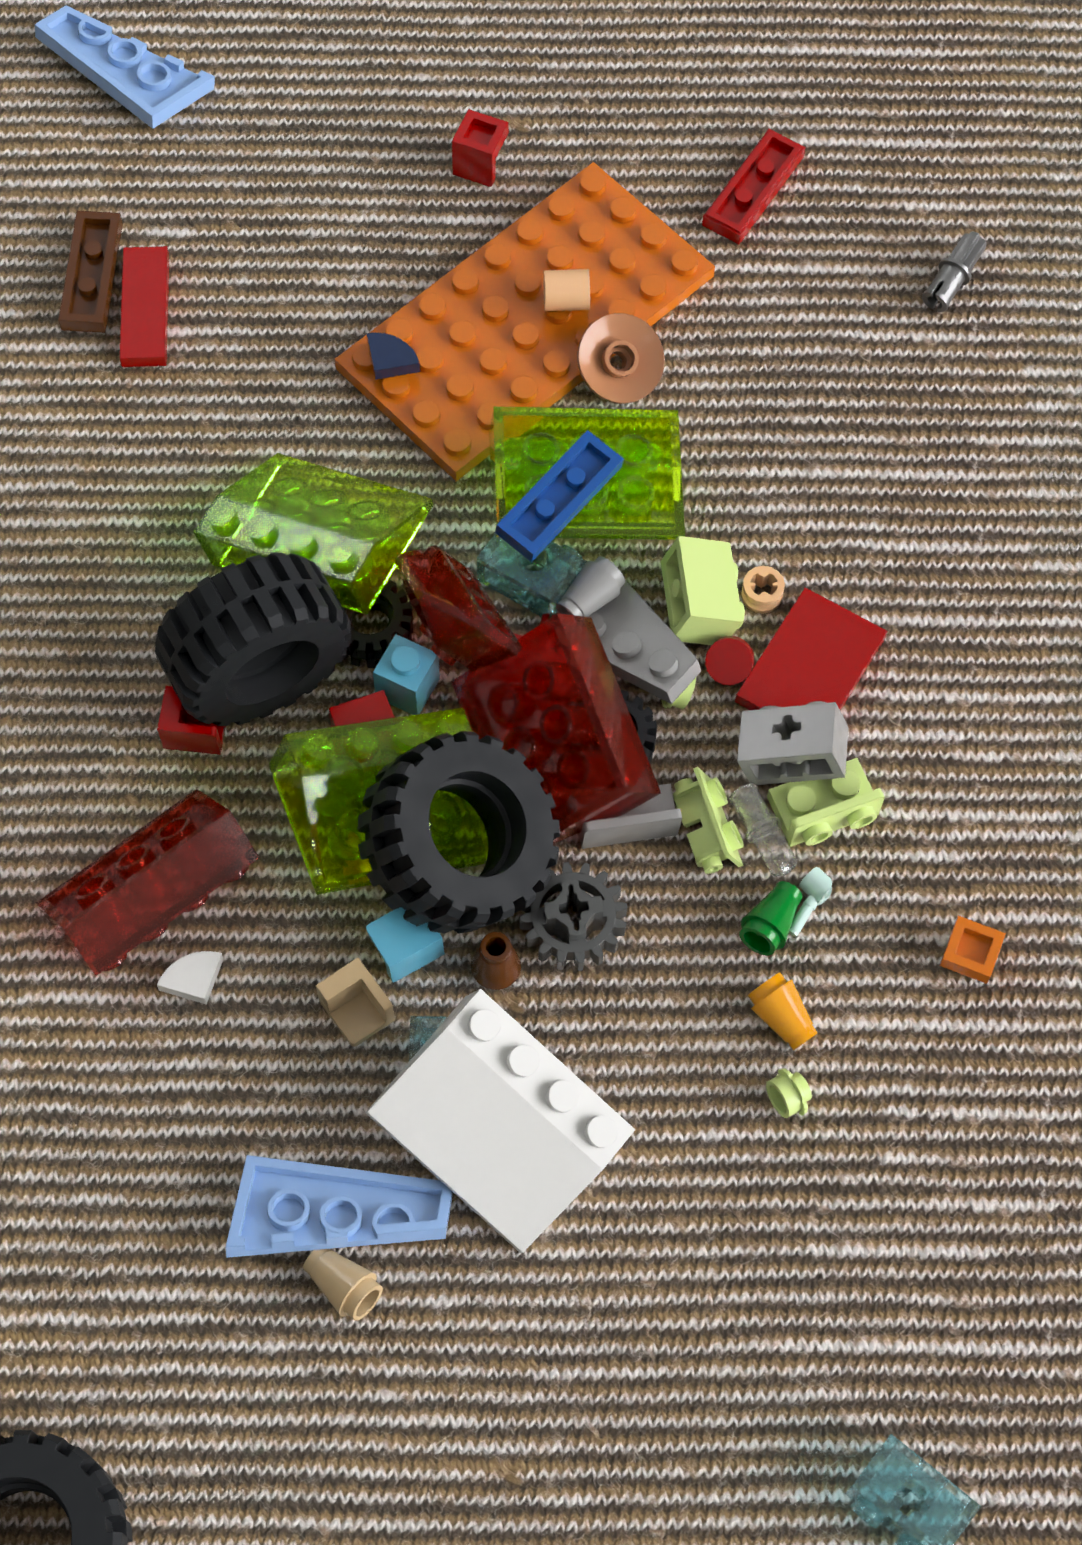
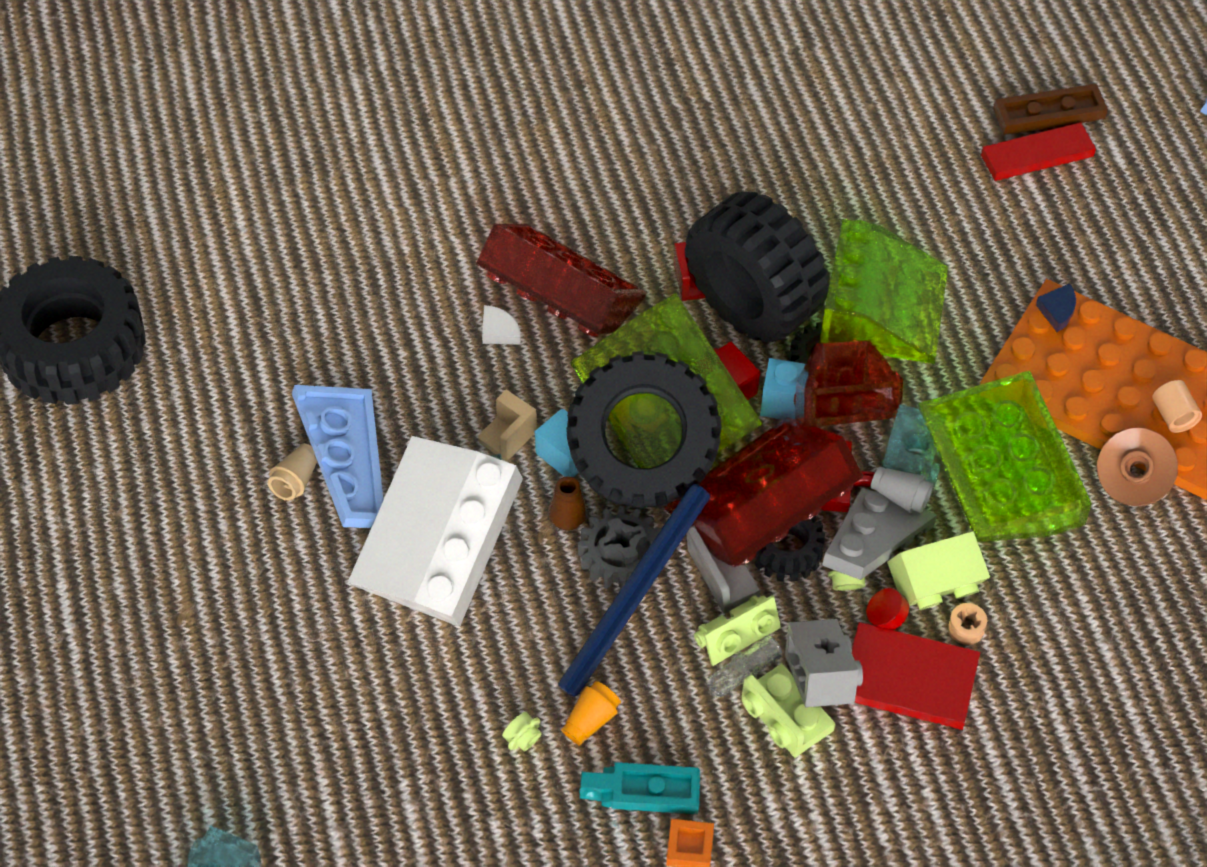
camera: 75 degrees right, 10 degrees down
blue plate [495,430,624,562] -> none
green cone [739,881,803,956] -> none
light aqua hand [789,867,832,937] -> none
none -> dark blue axle [558,484,710,697]
none -> teal hinge [579,762,700,815]

